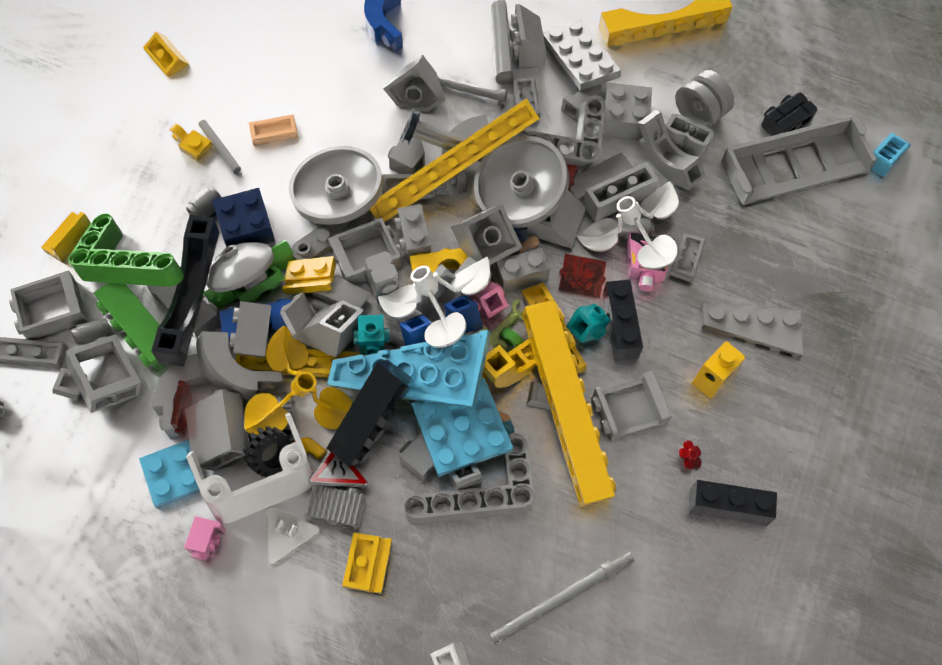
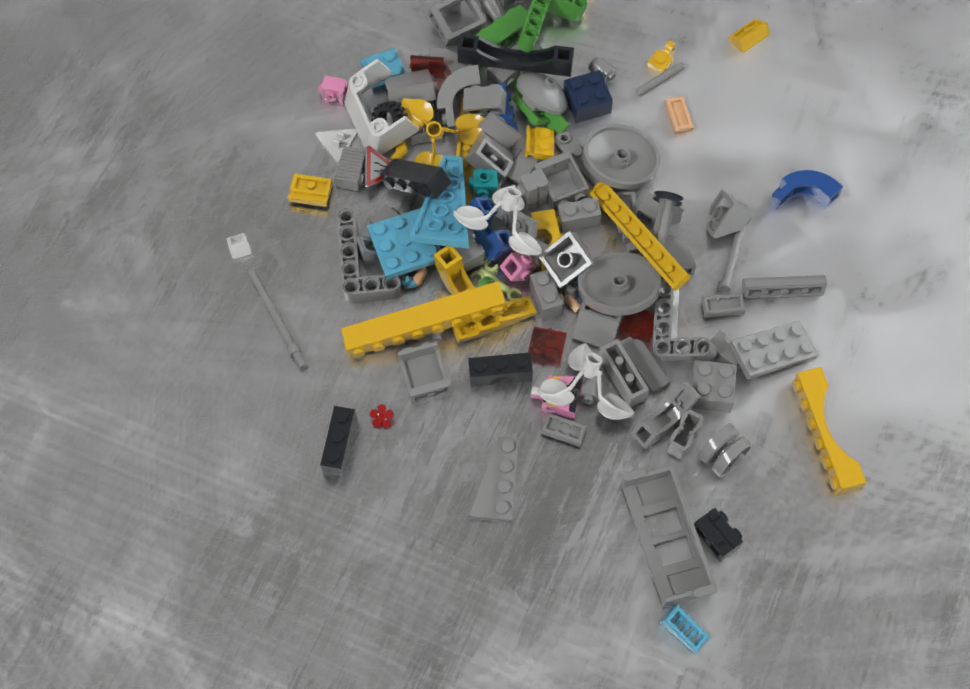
camera: 95 degrees right, 0 degrees up
light grey slope [510,4,546,68] -> none
teal brick [566,304,611,343] -> none
yellow torso [691,341,746,400] -> none

